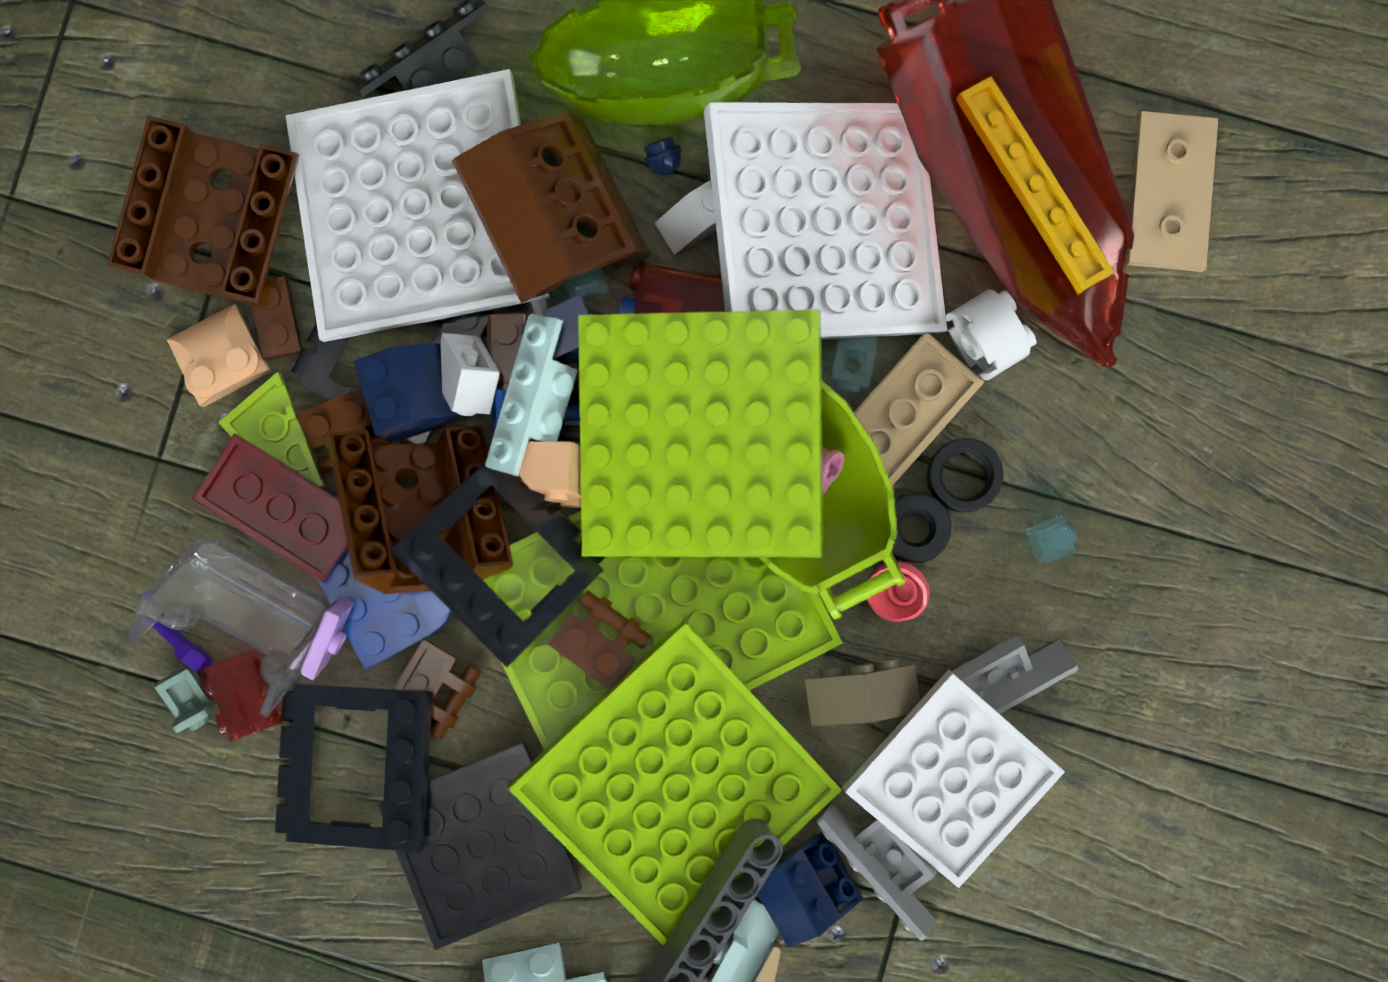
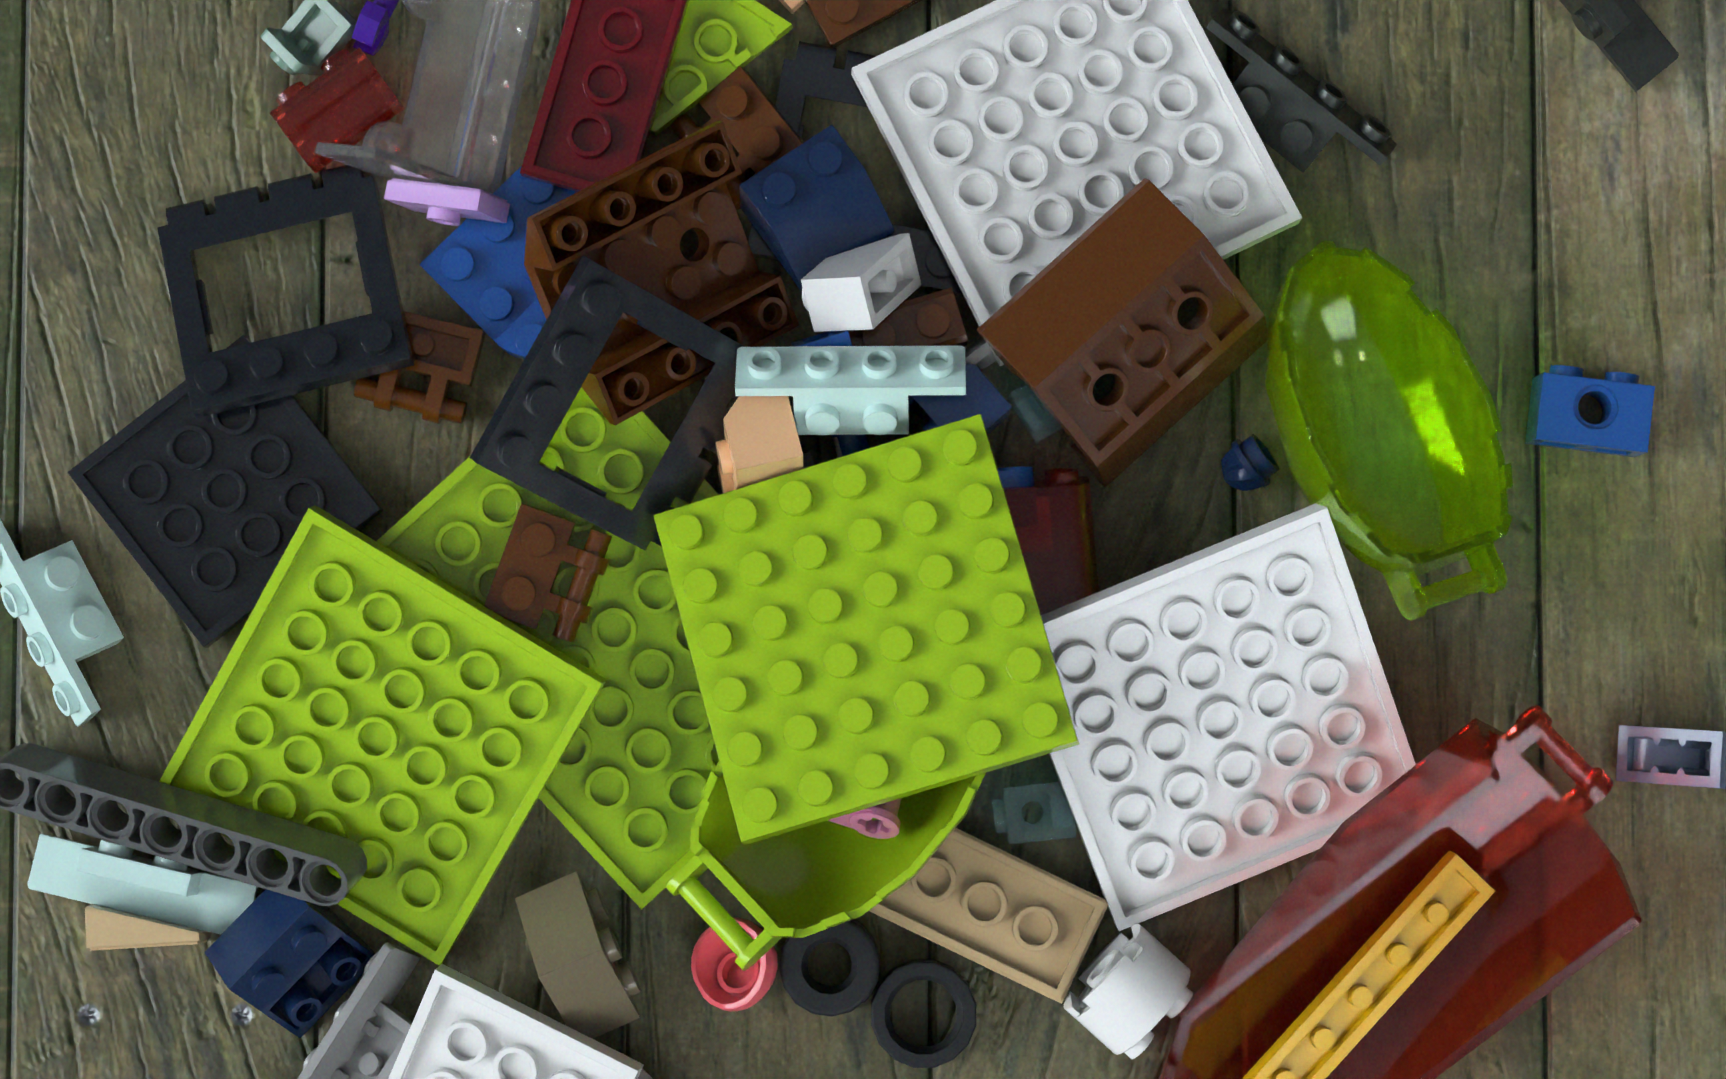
camera: 70 degrees right, 0 degrees up
white slope [655,180,717,256] -> none

